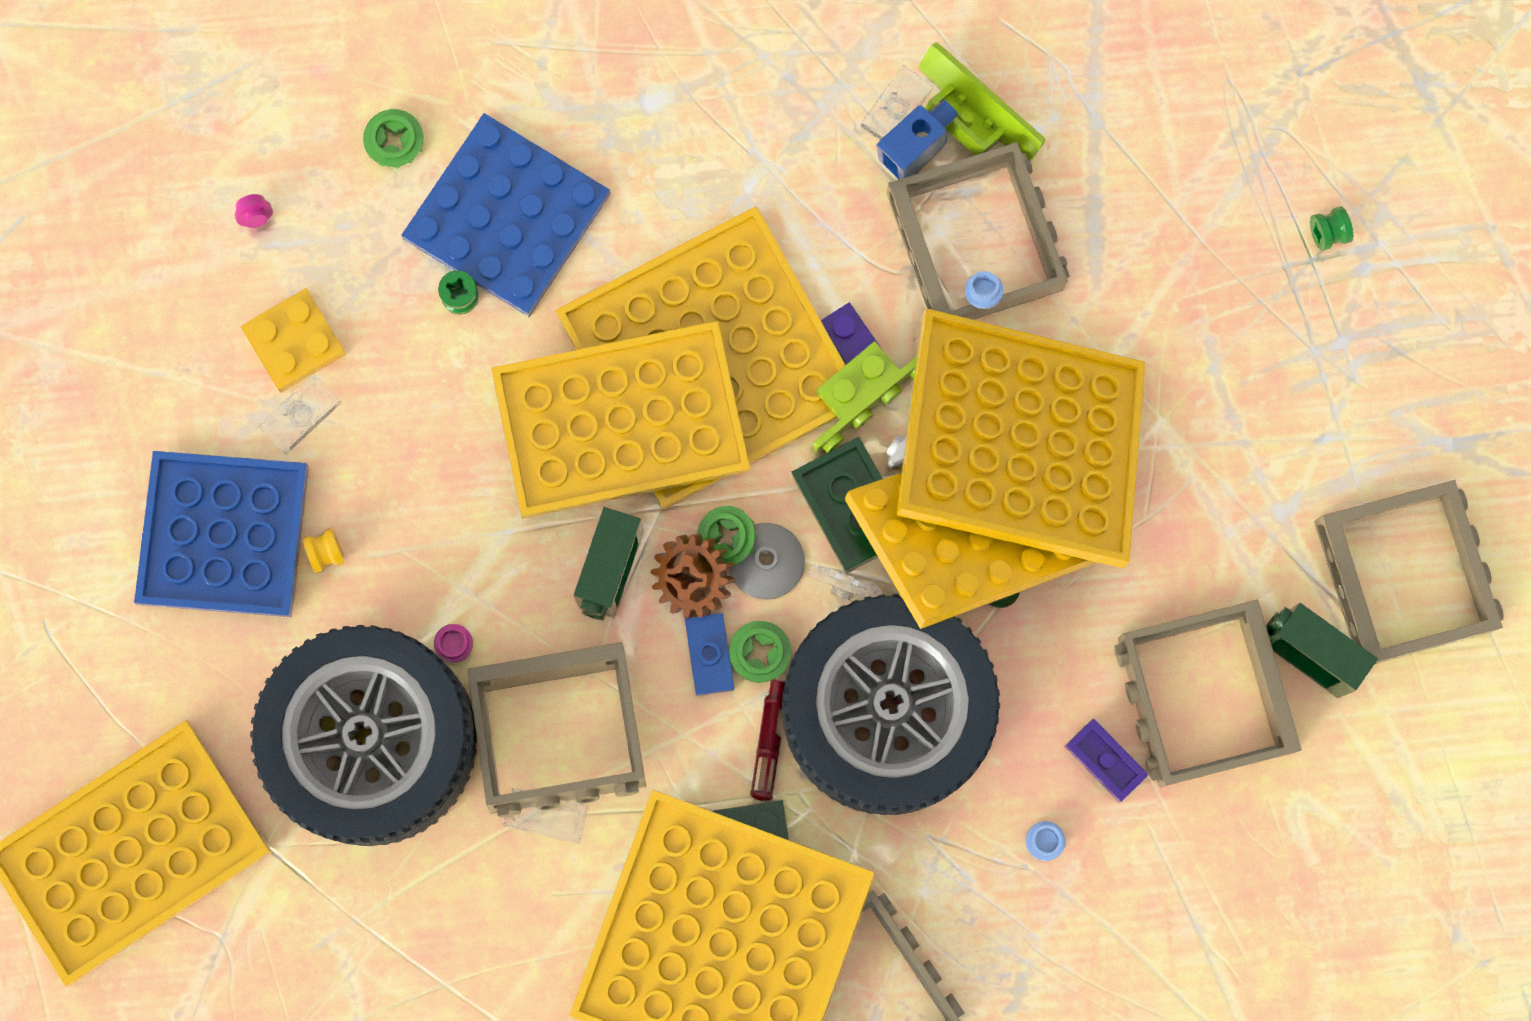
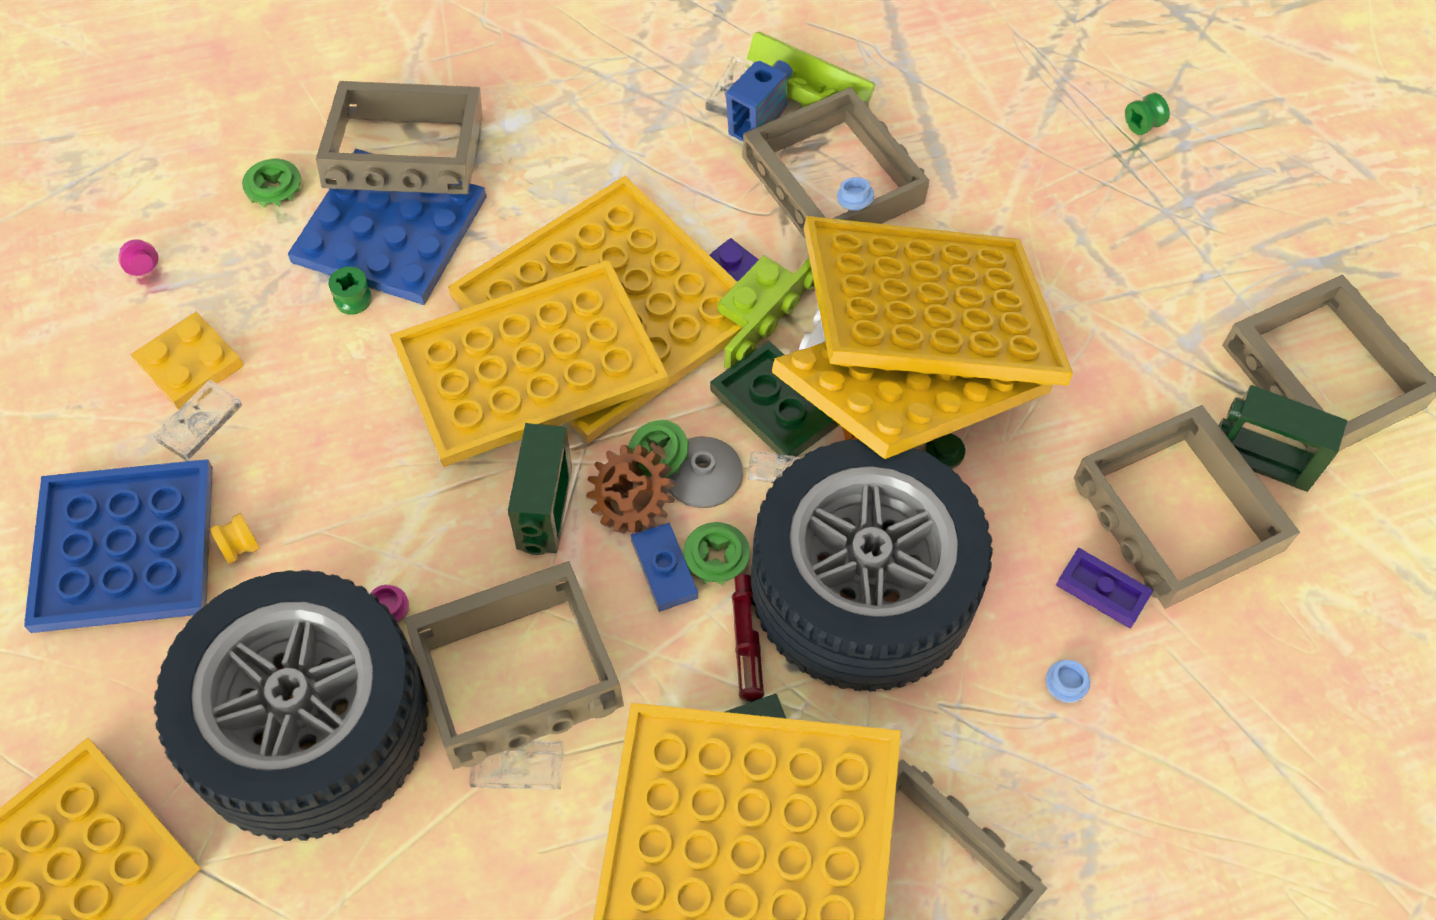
camera: 10 degrees left, 20 degrees down
none -> dark tan window [316,81,482,194]

